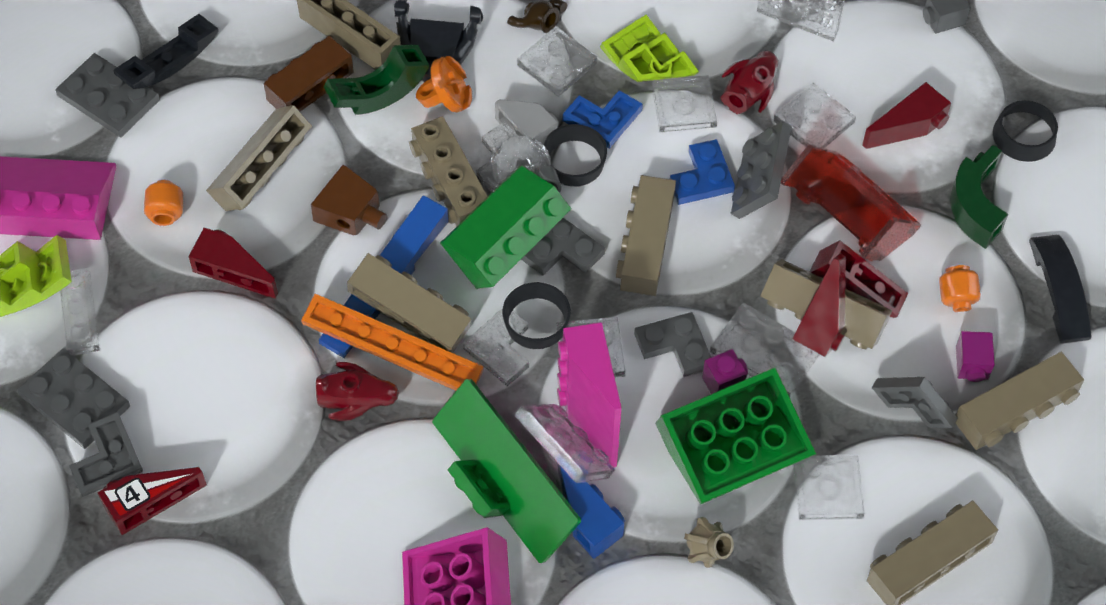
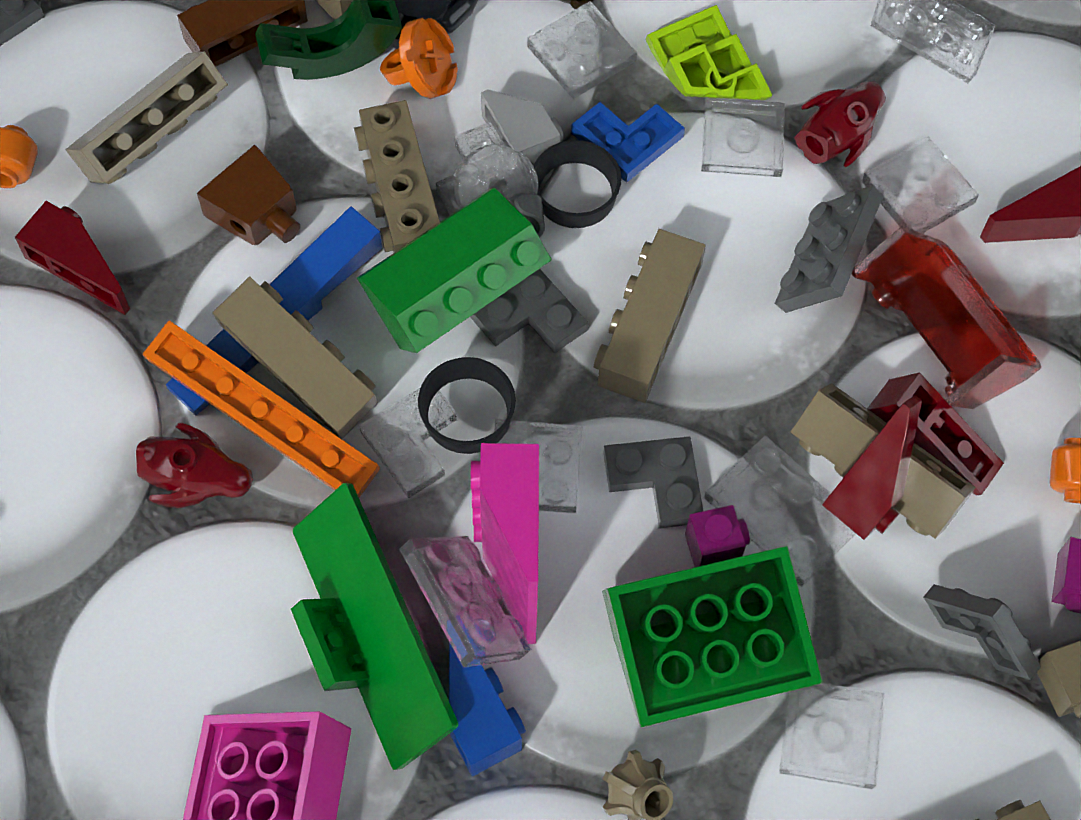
camera: 10 degrees right, 5 degrees up
blue plate [670,139,735,205] -> none

